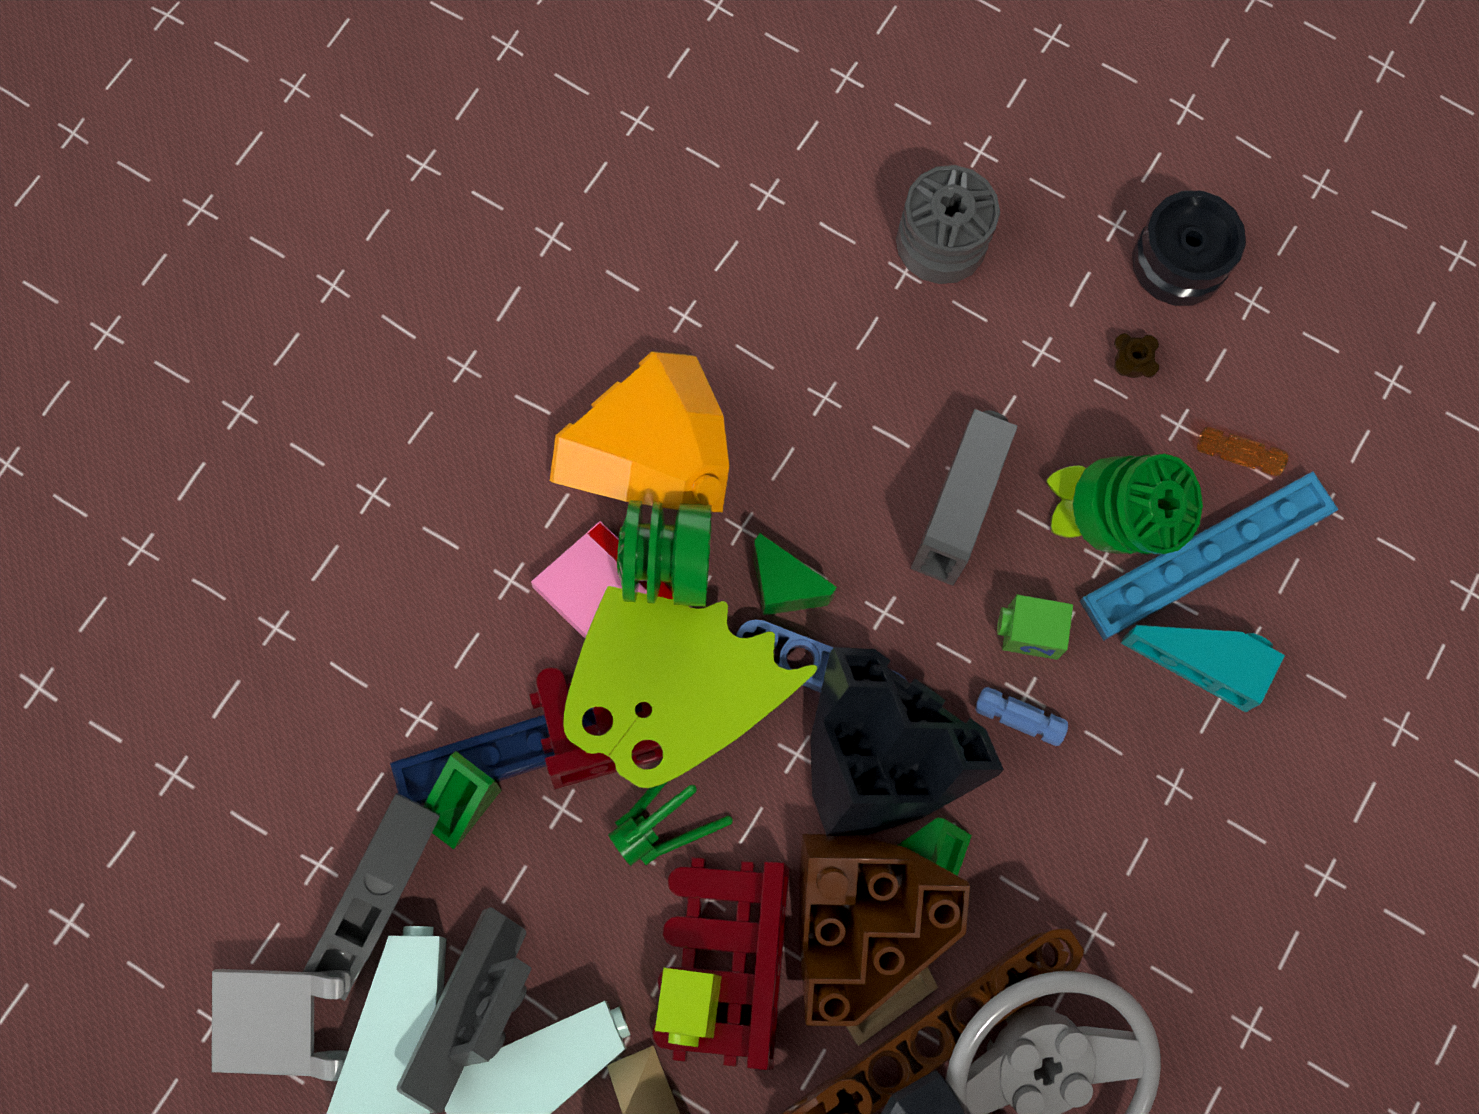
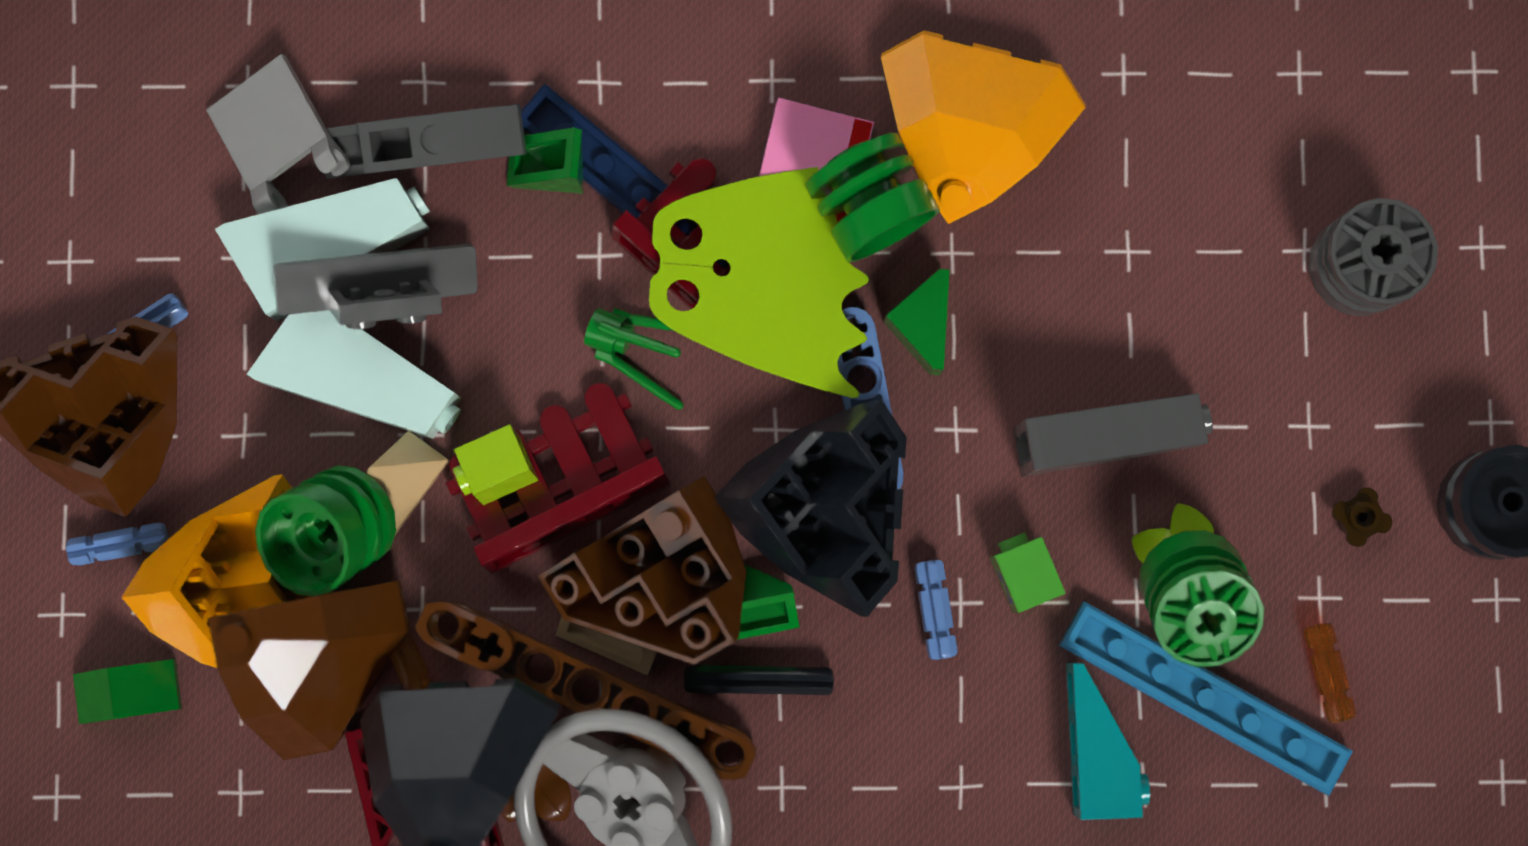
camera: 65 degrees right, 10 degrees up
none -> black axle [684,665,834,695]

